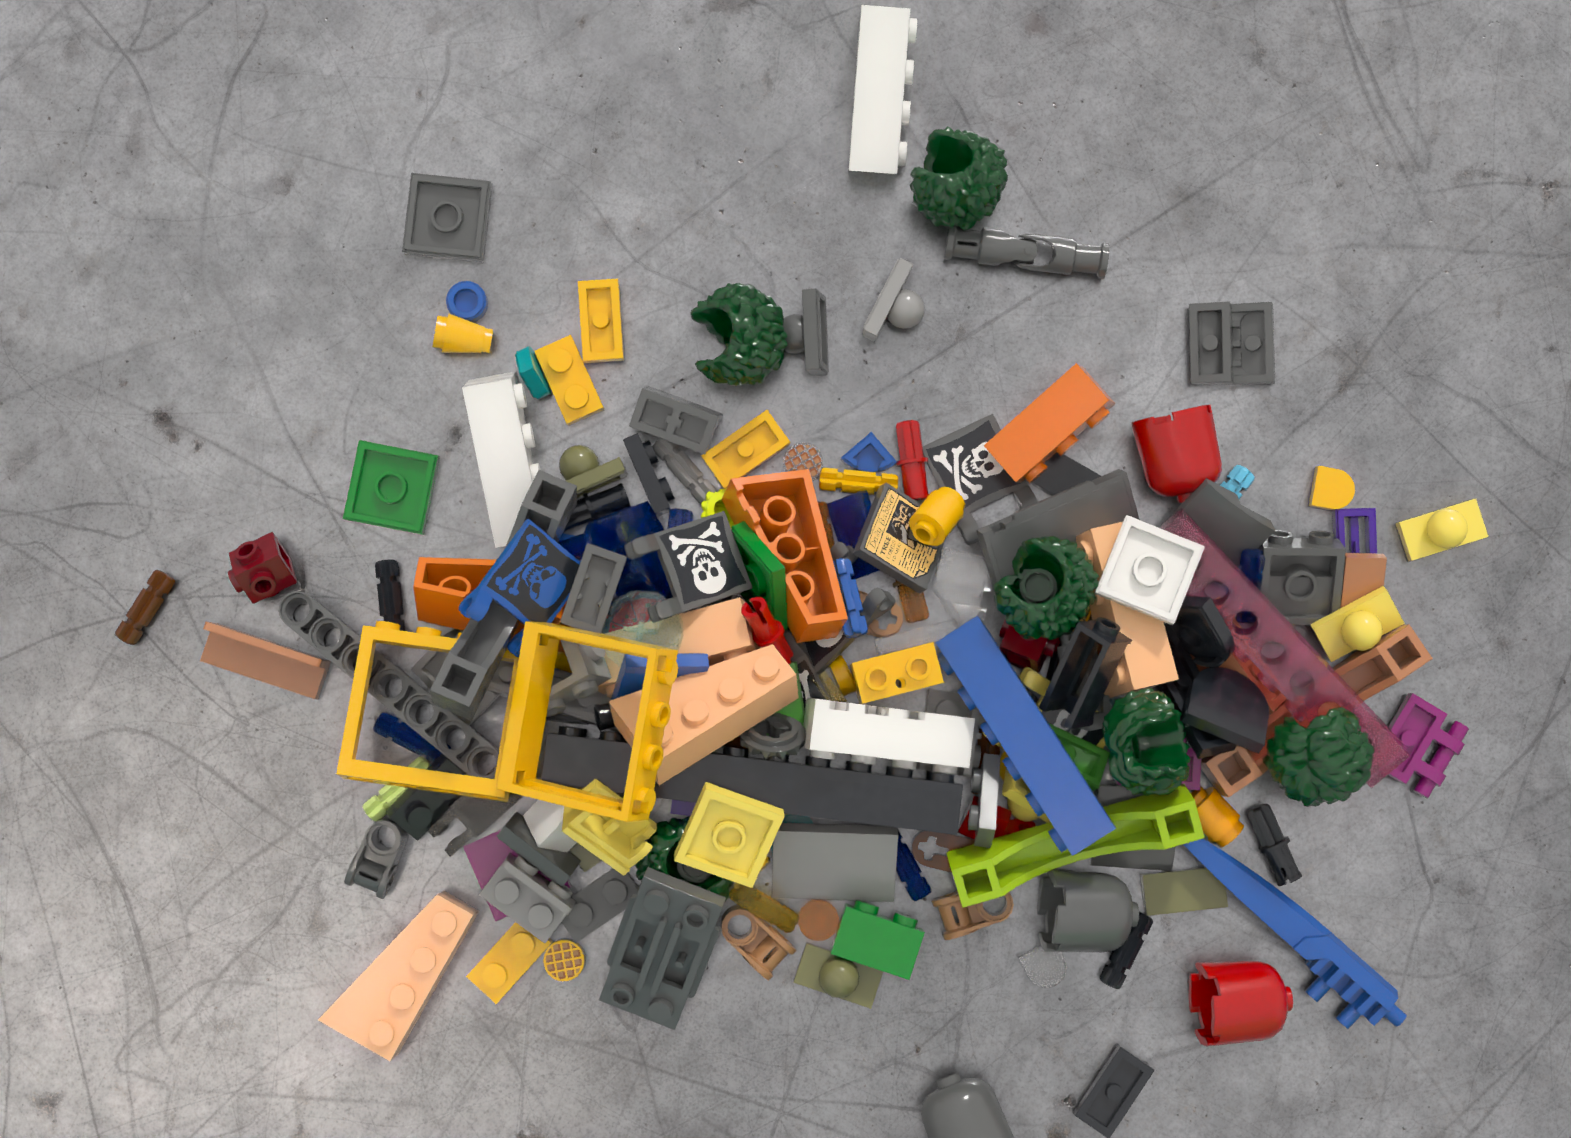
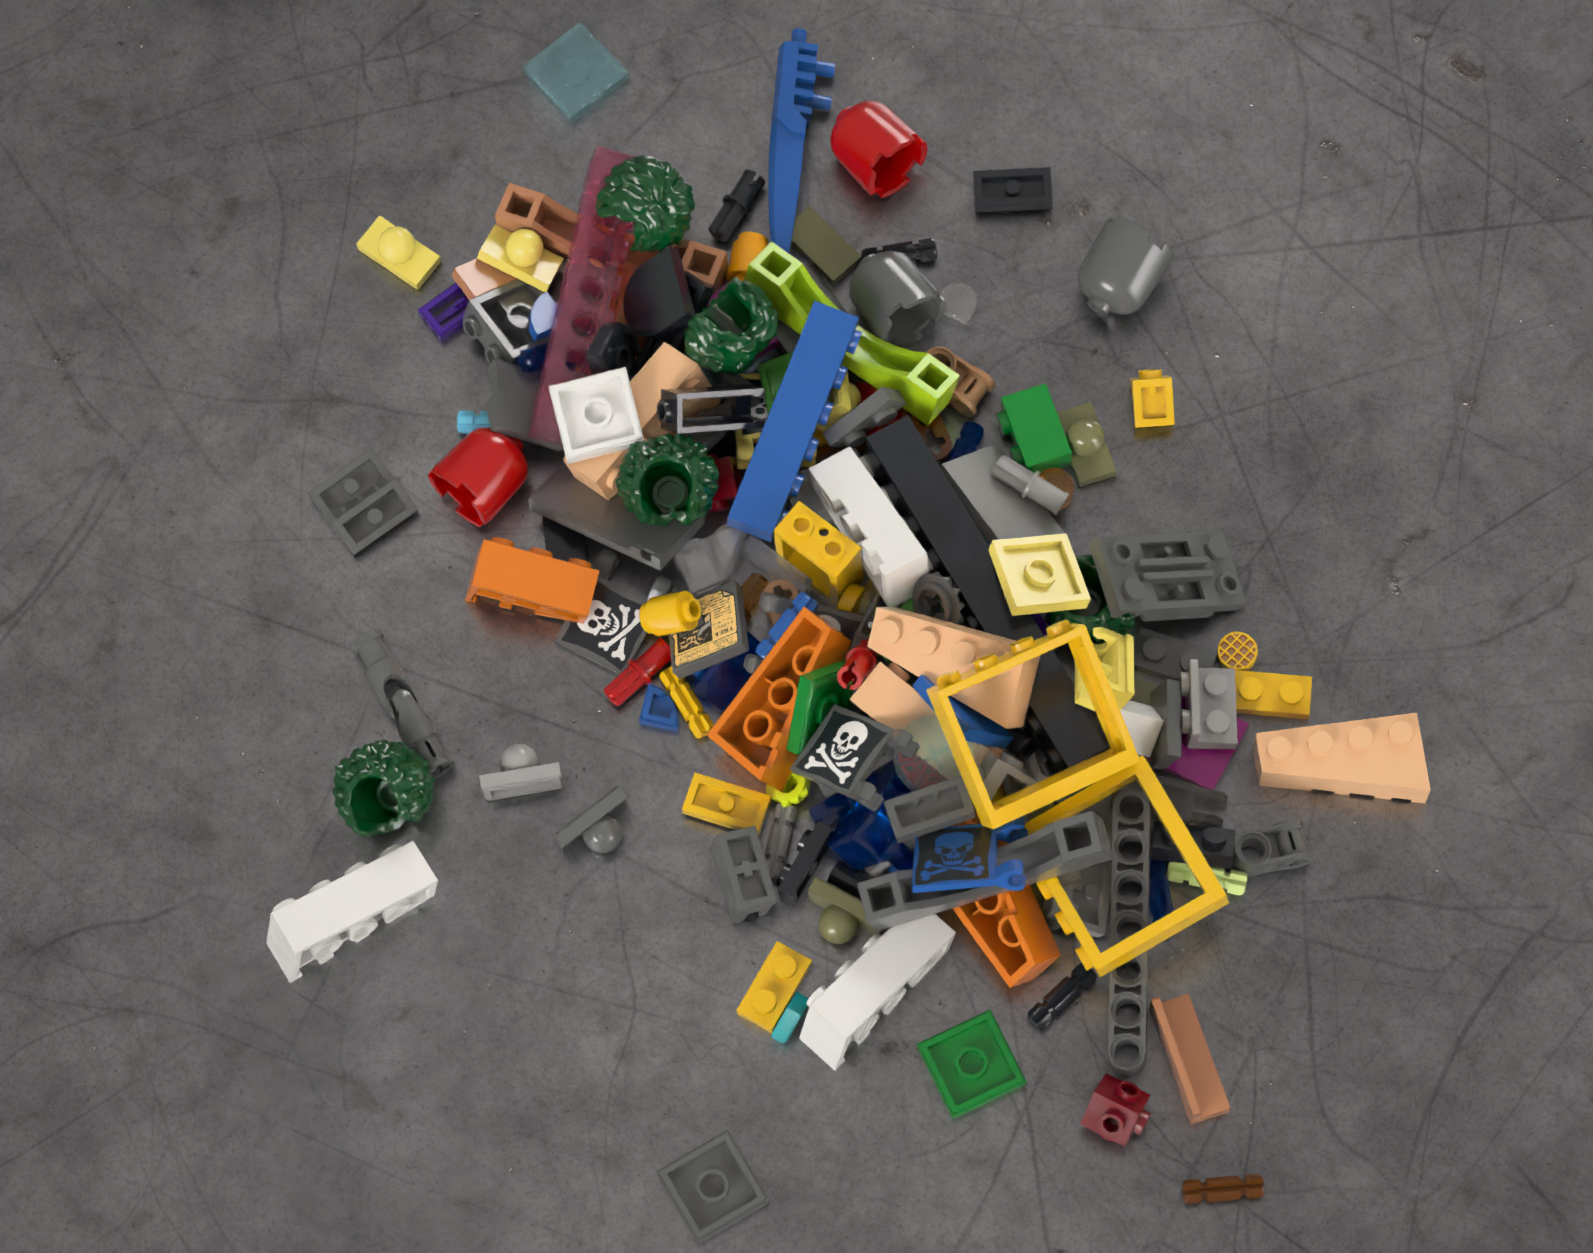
camera: 120 degrees left, 15 degrees down
yellow cone [432,313,493,353] -> none
blue tile [446,281,488,322] -> none
yellow plate [578,278,624,363] -> none
dark green hair [690,283,788,387] -> none
medium nougat piece [721,904,797,981] -> none
clear yellow axle [729,883,800,933] -> none
tile [783,442,823,482] -> none
yellow tile [1308,466,1355,510] -> none
magenta plate [1372,693,1469,799] -> none
none -> clear light blue tile [522,22,629,124]
none -> tile [529,292,569,342]
none -> light grey axle [992,455,1069,515]
none -> yellow bracket [1129,369,1175,428]

